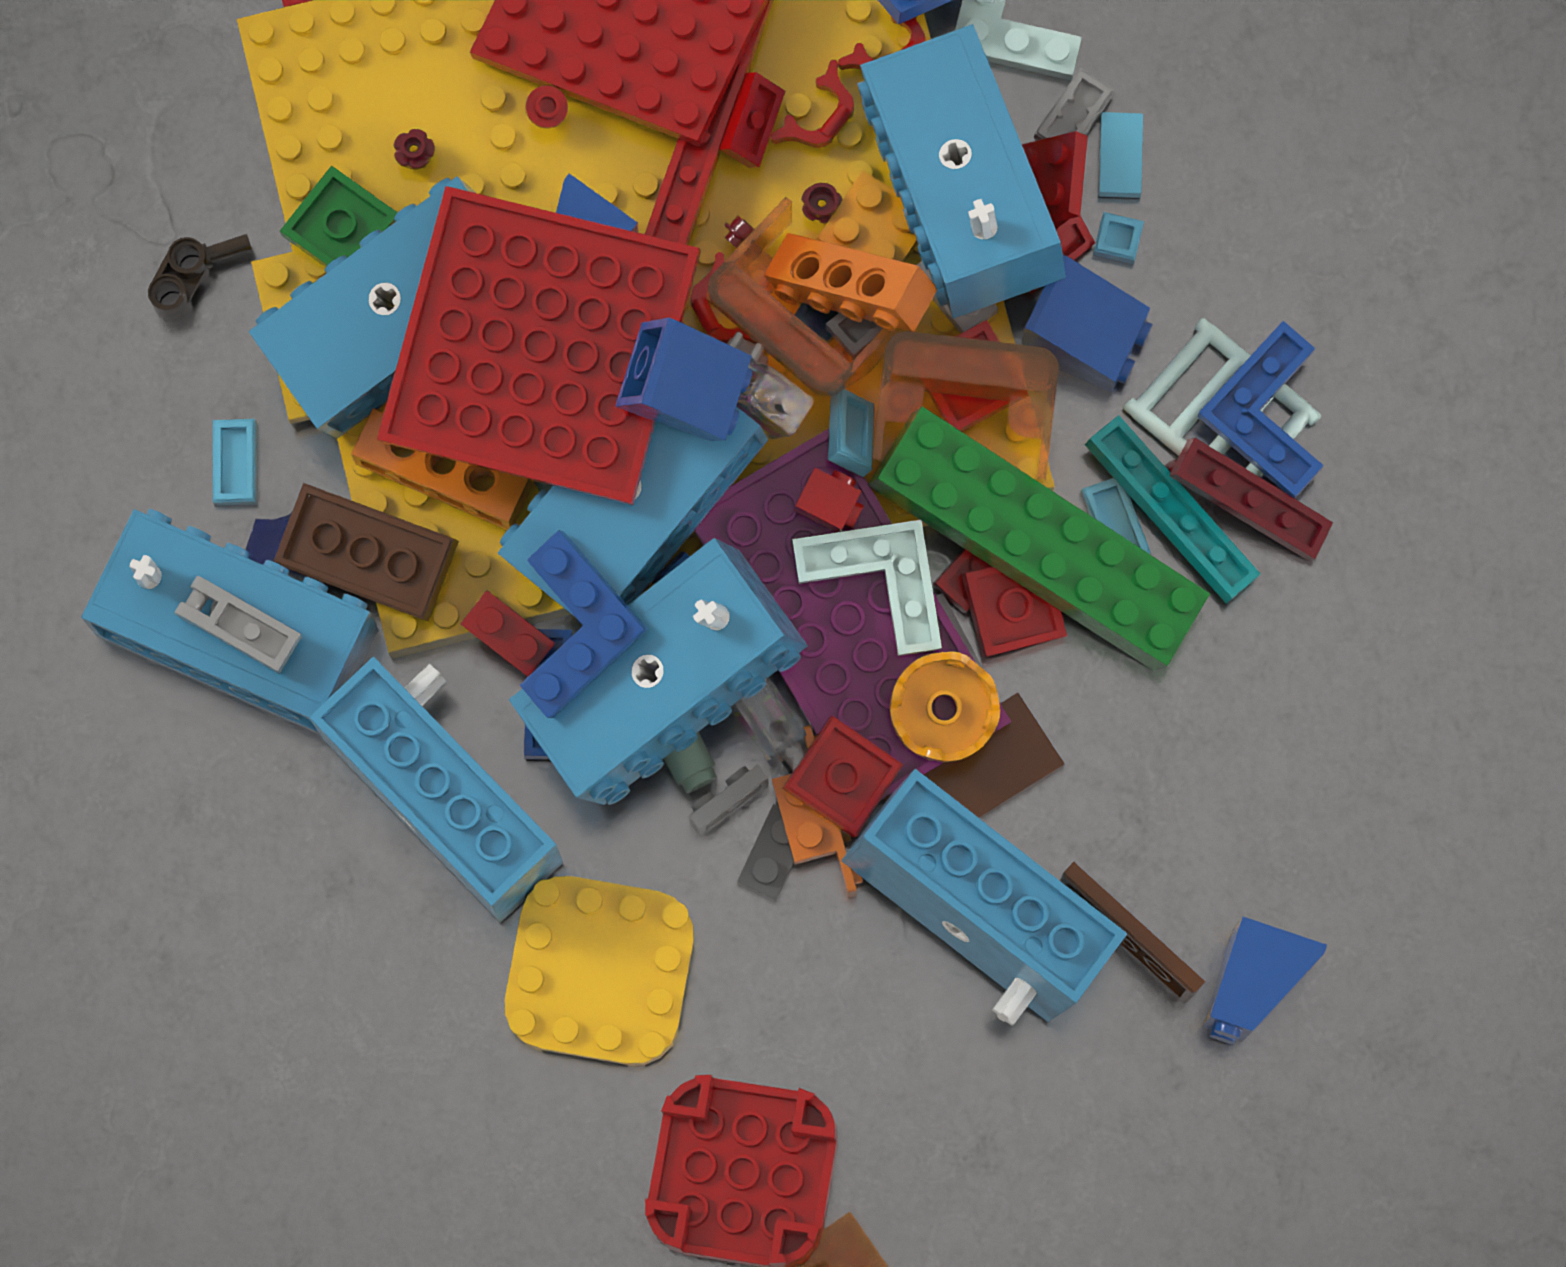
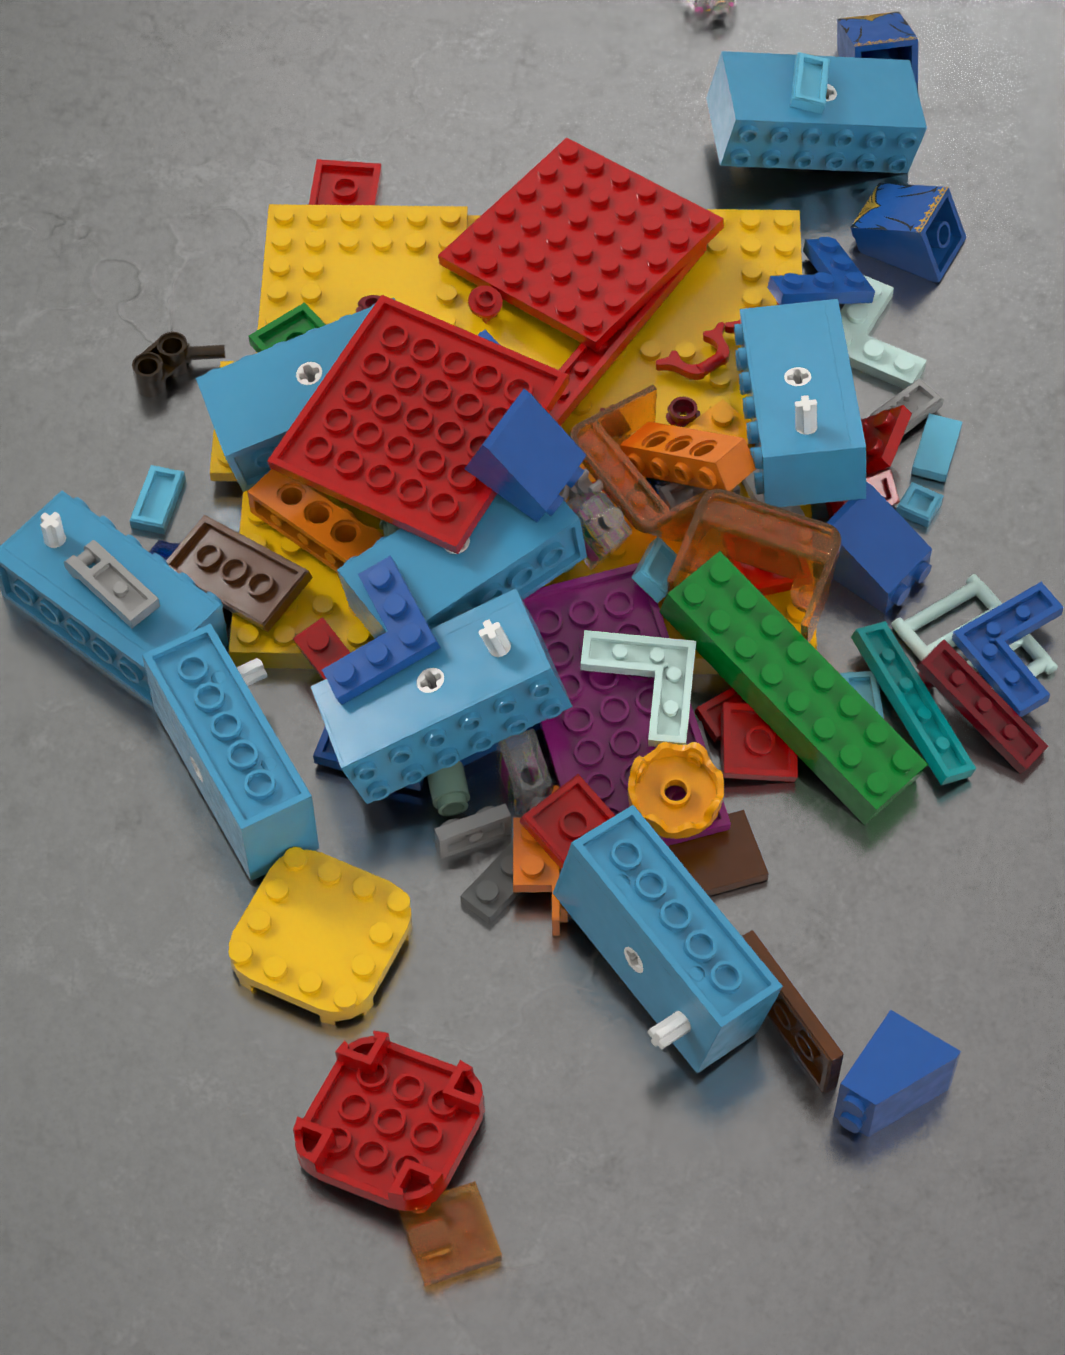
camera: 15 degrees right, 20 degrees down
red plate [719,72,786,168] -> none
red brick [794,468,864,533] -> none

